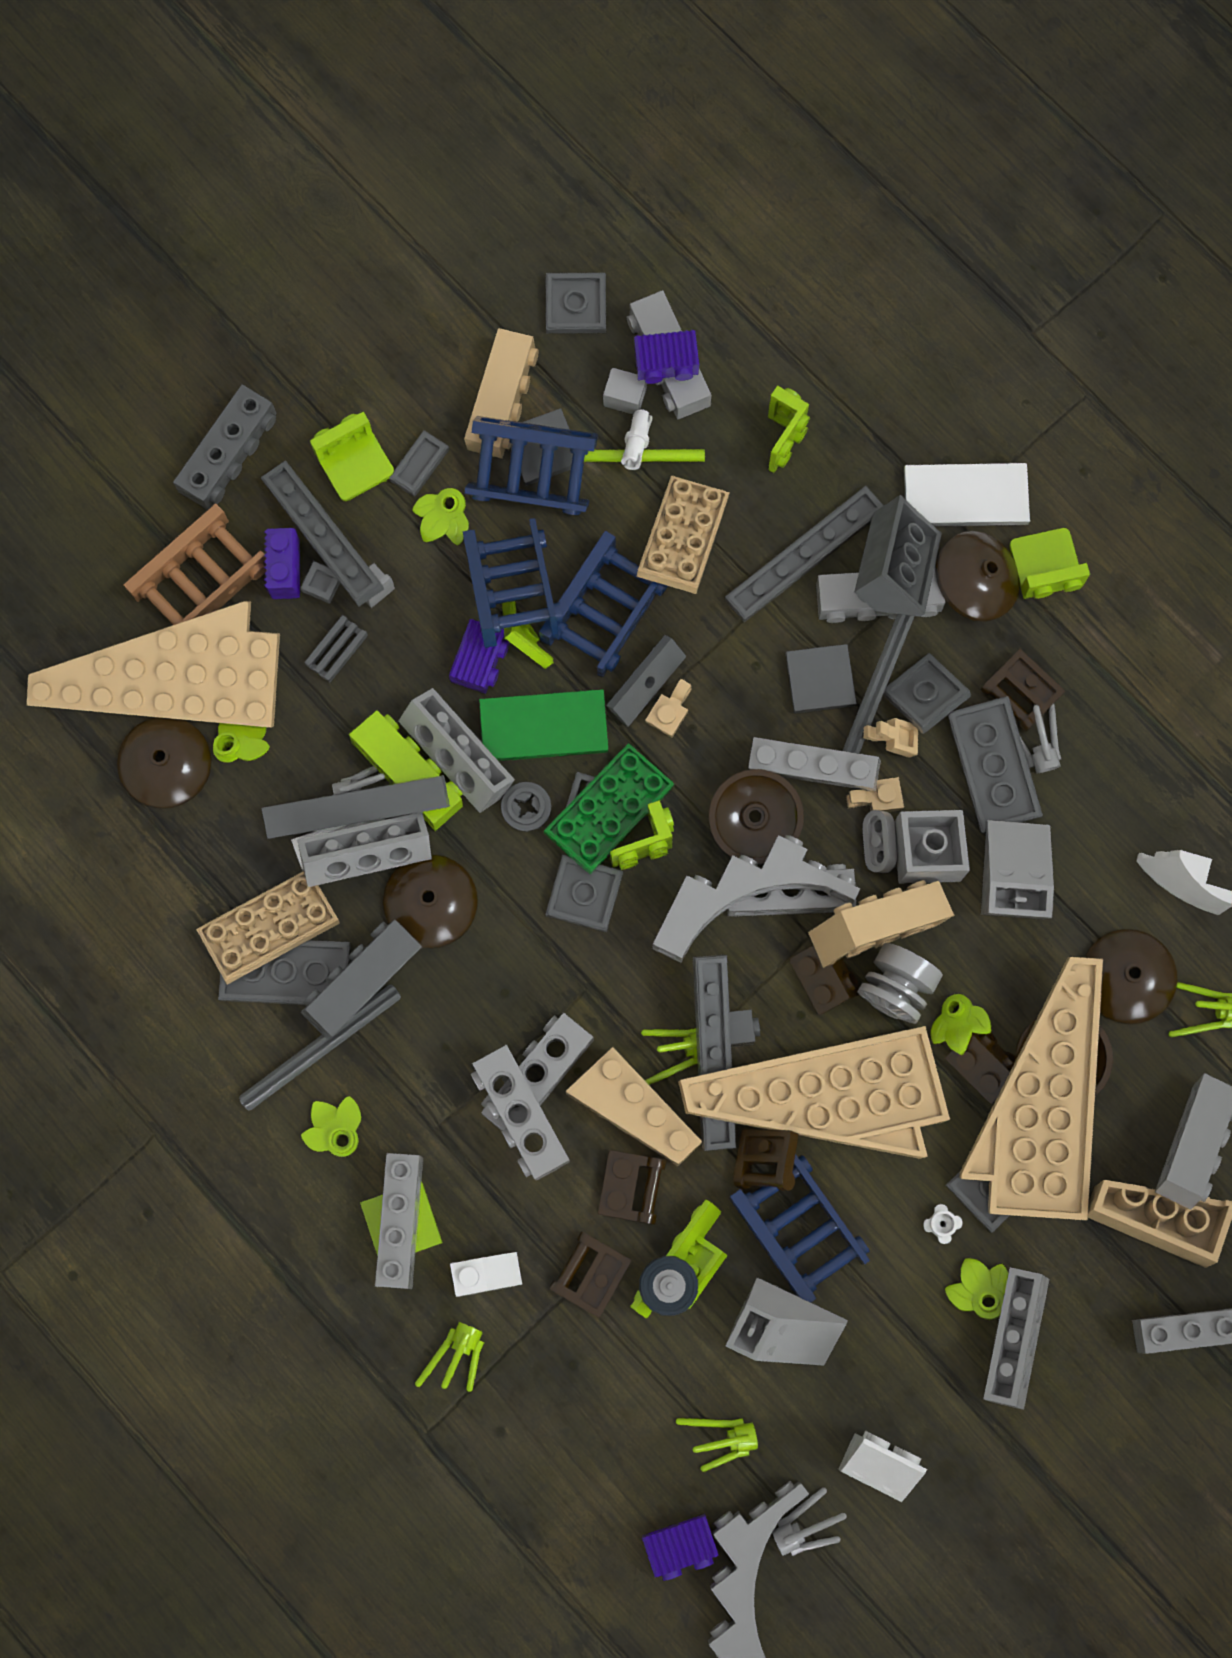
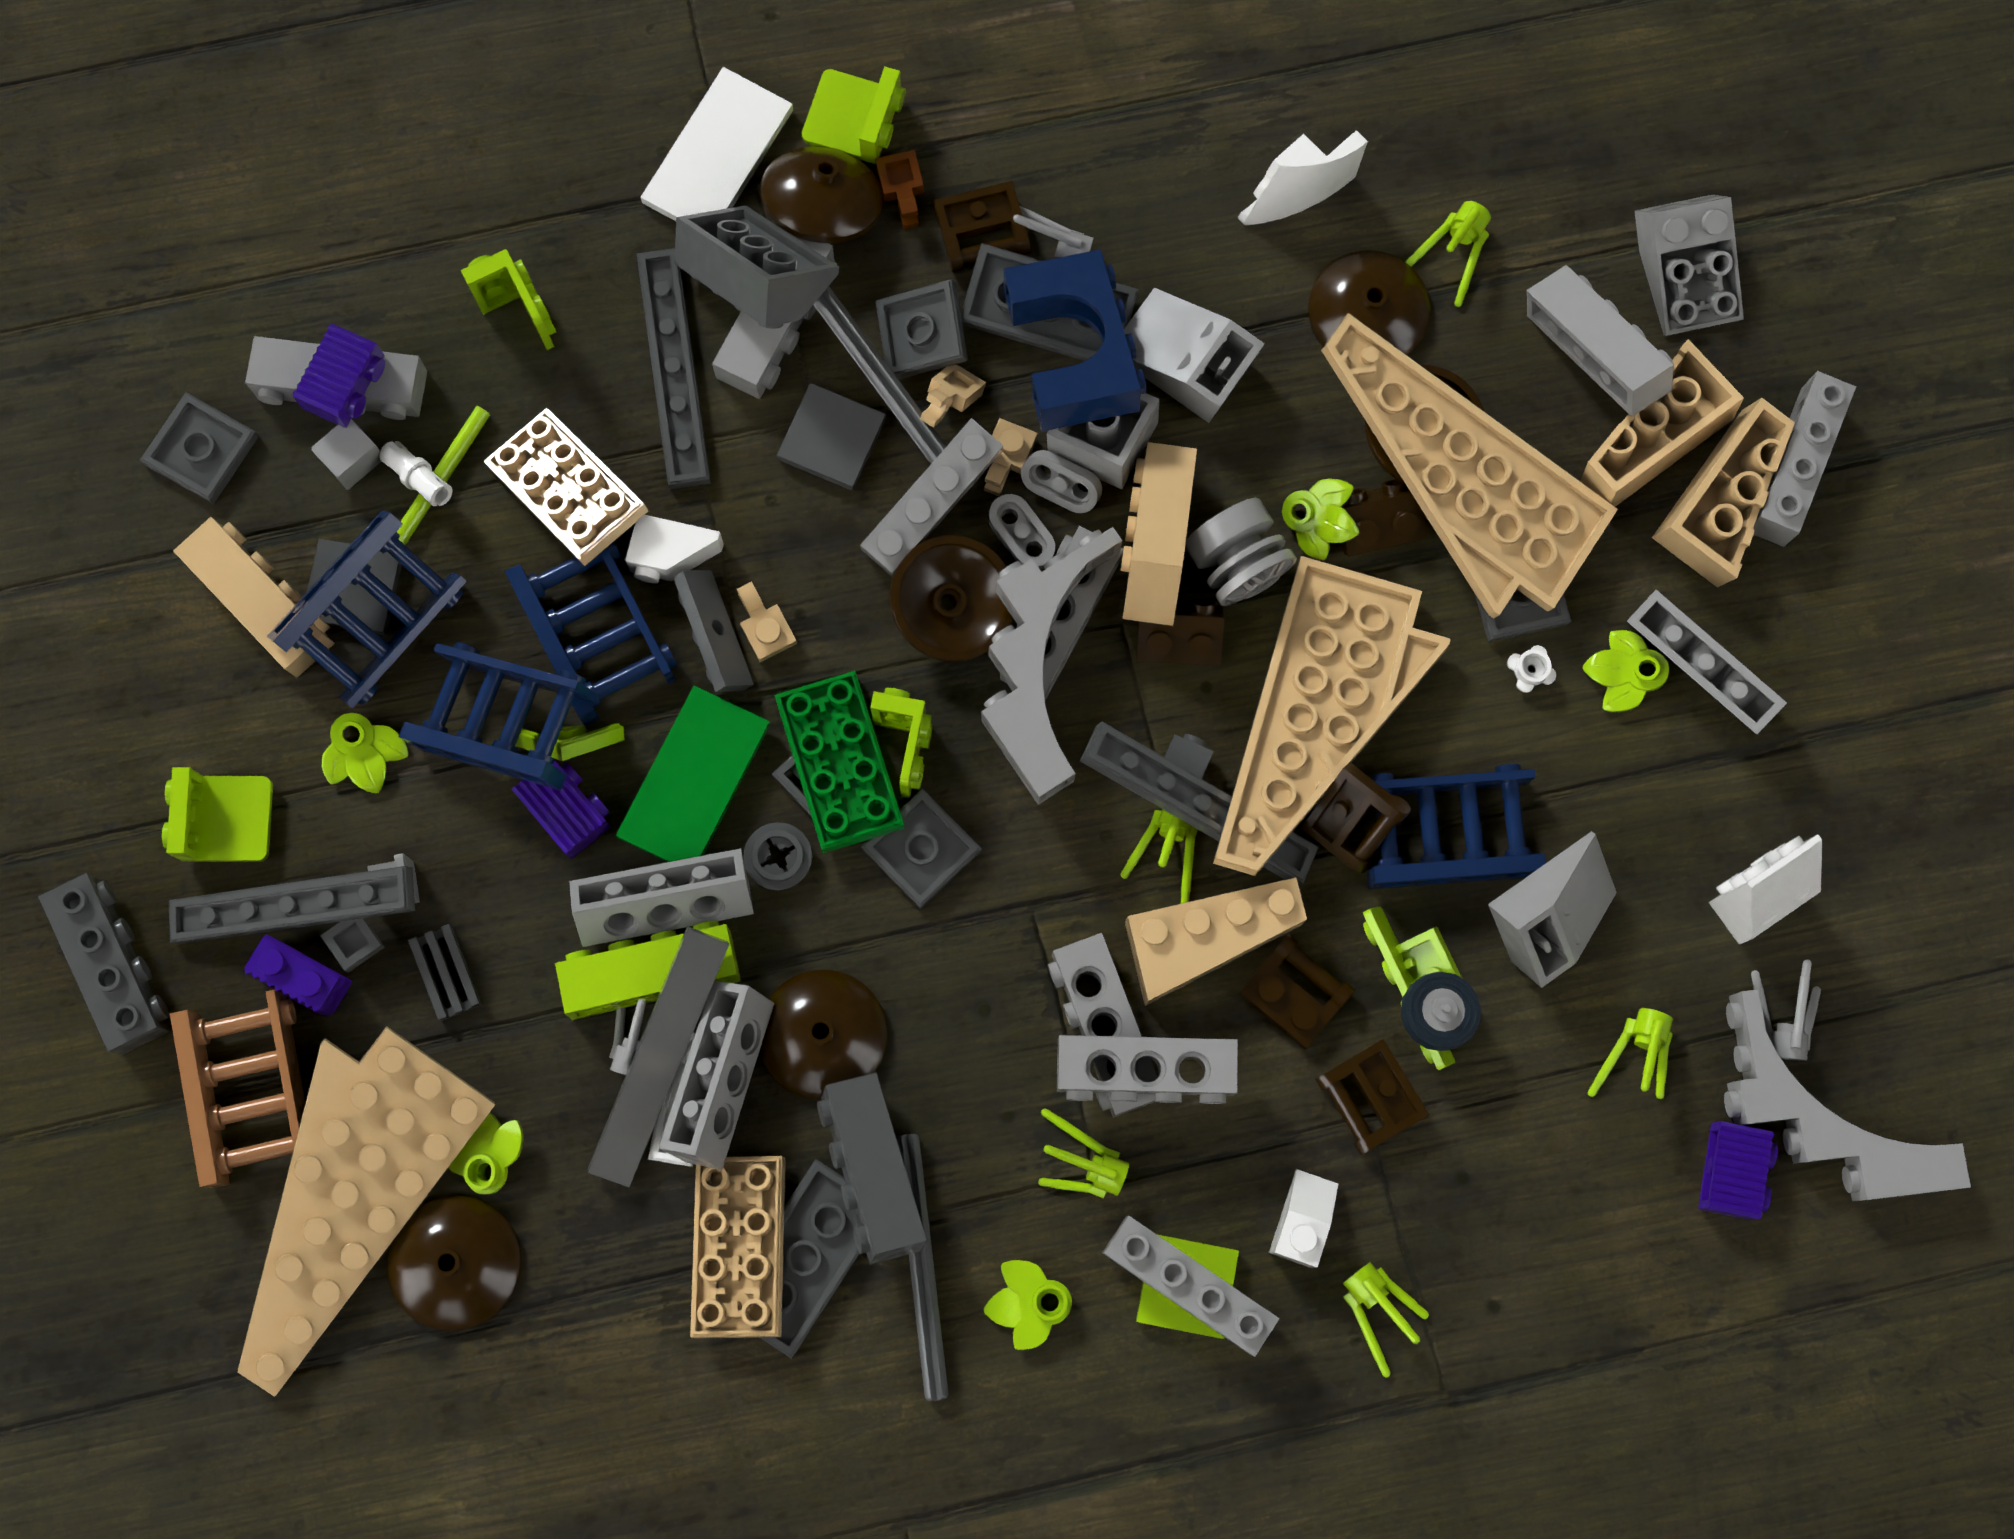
camera: 65 degrees left, 0 degrees up
dark grey tile [389,430,449,497] -> none
none -> white slope [625,515,724,583]
none -> reddish brown plate [875,150,924,230]
none -> light grey plate [989,494,1055,570]
none -> dark blue arch [1003,249,1146,432]
none -> lime plant [1038,1109,1129,1198]
none -> tan wedge [1652,398,1795,588]

